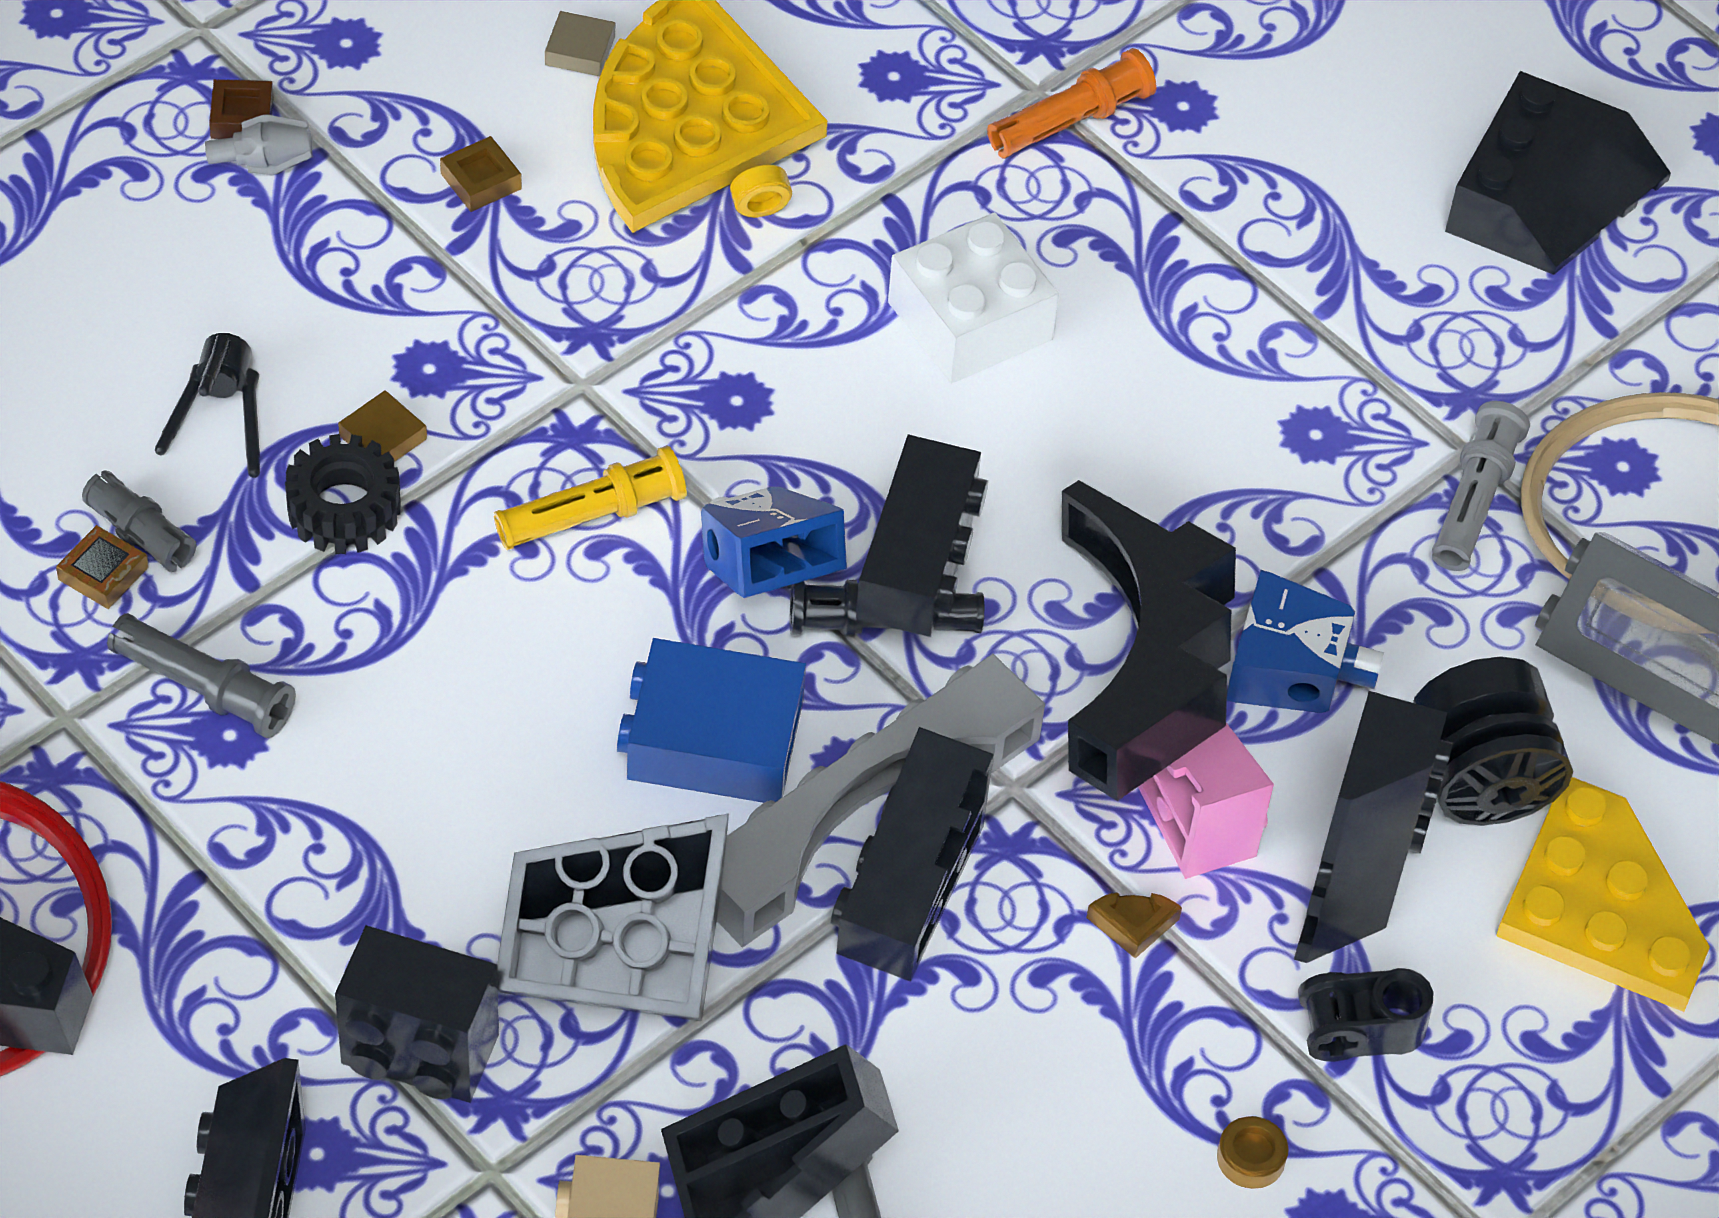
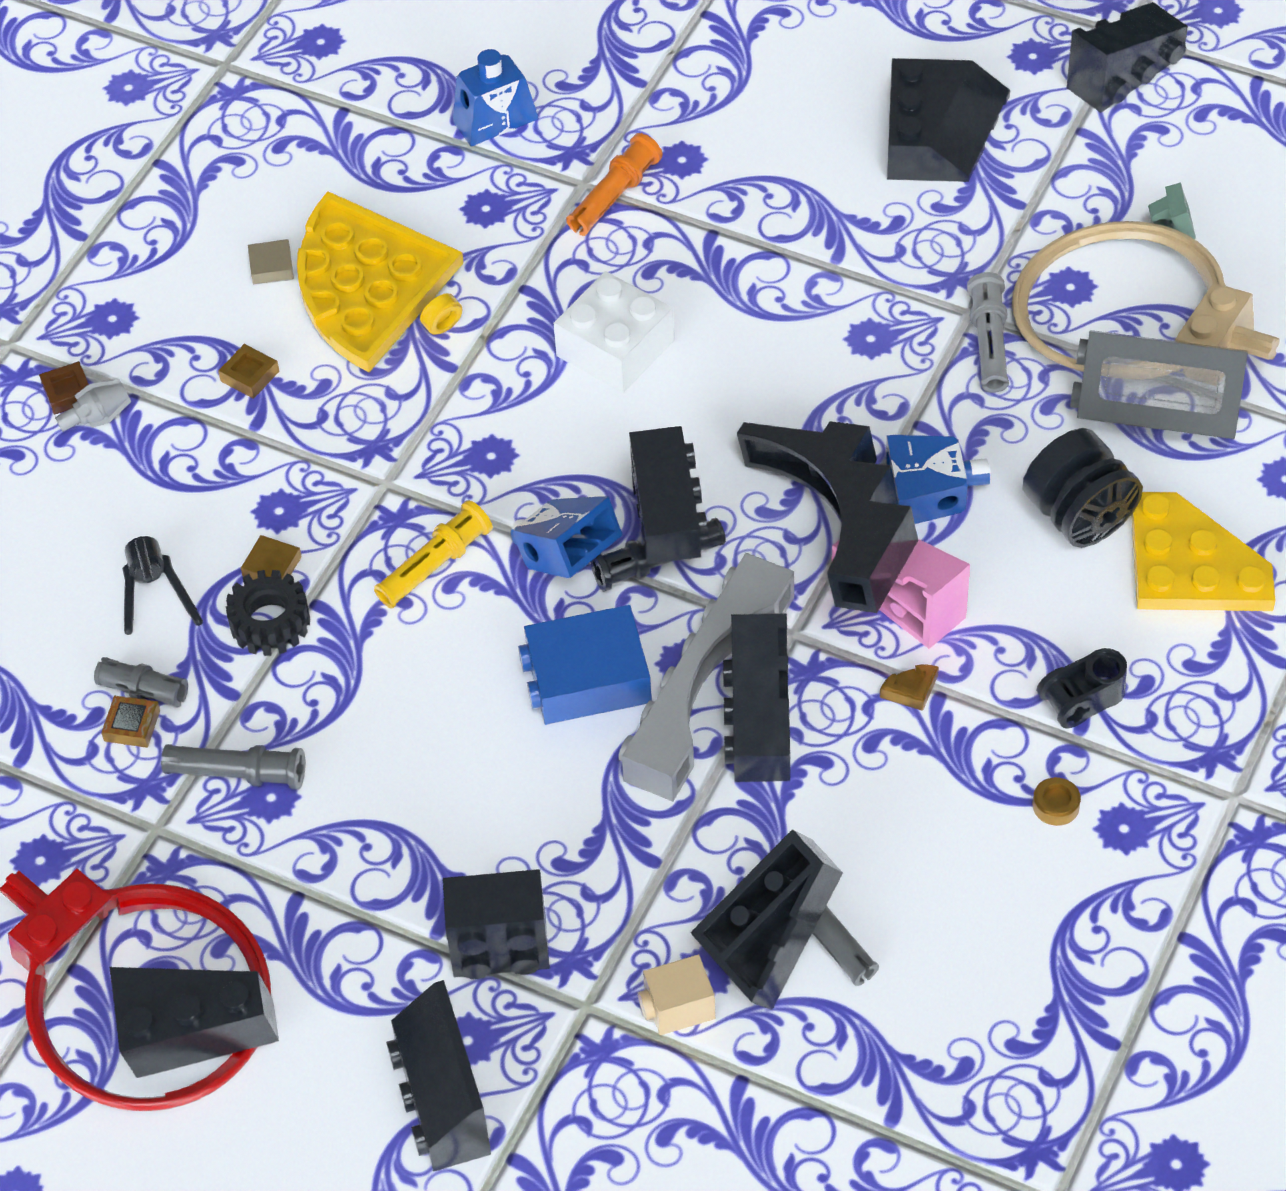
camera: 15 degrees left, 0 degrees up
wedge [497,813,729,1021] -> none
black wedge [1294,691,1453,963] -> none

